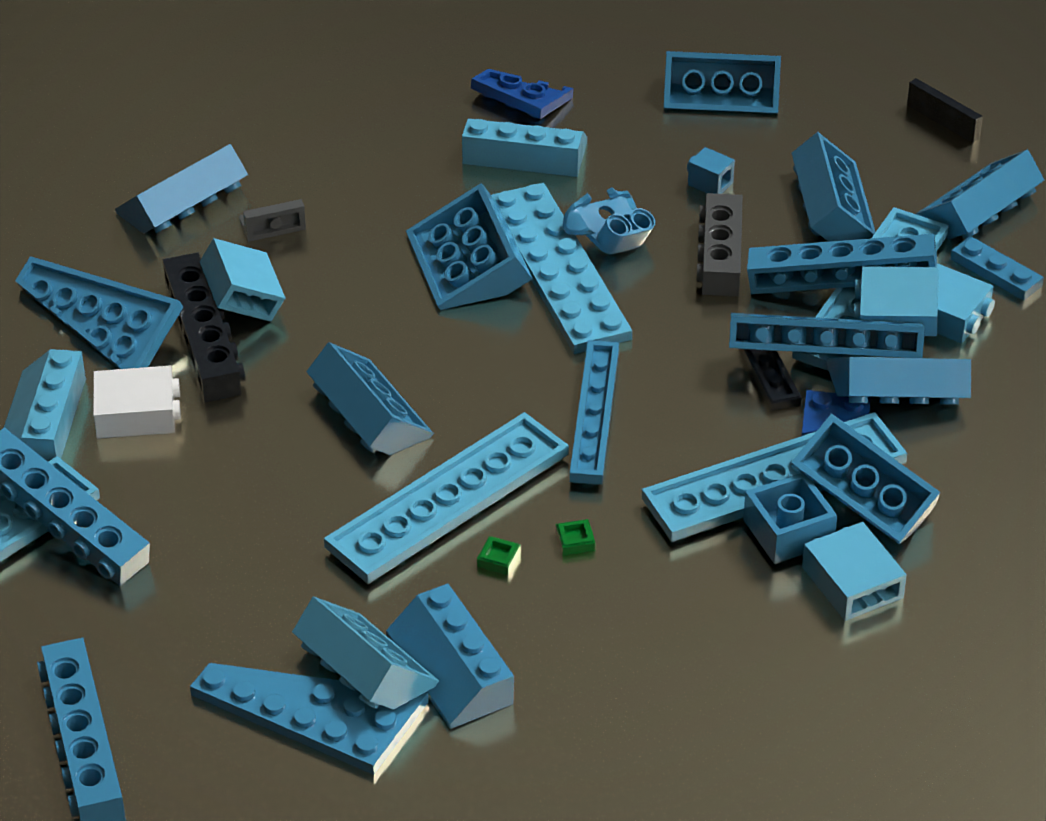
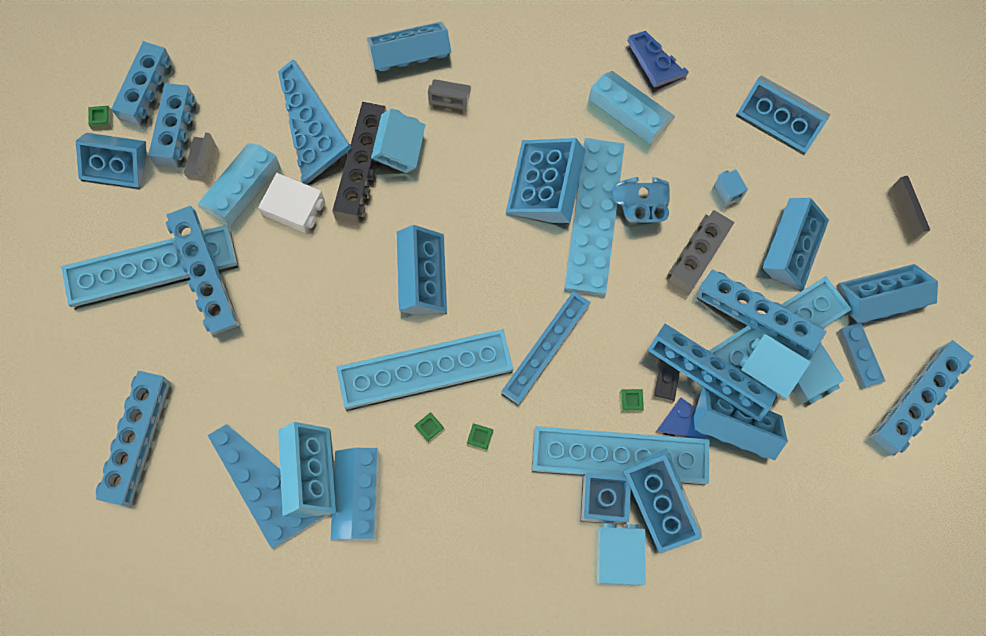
camera: 25 degrees right, 30 degrees up
none -> green tile [620,389,644,412]

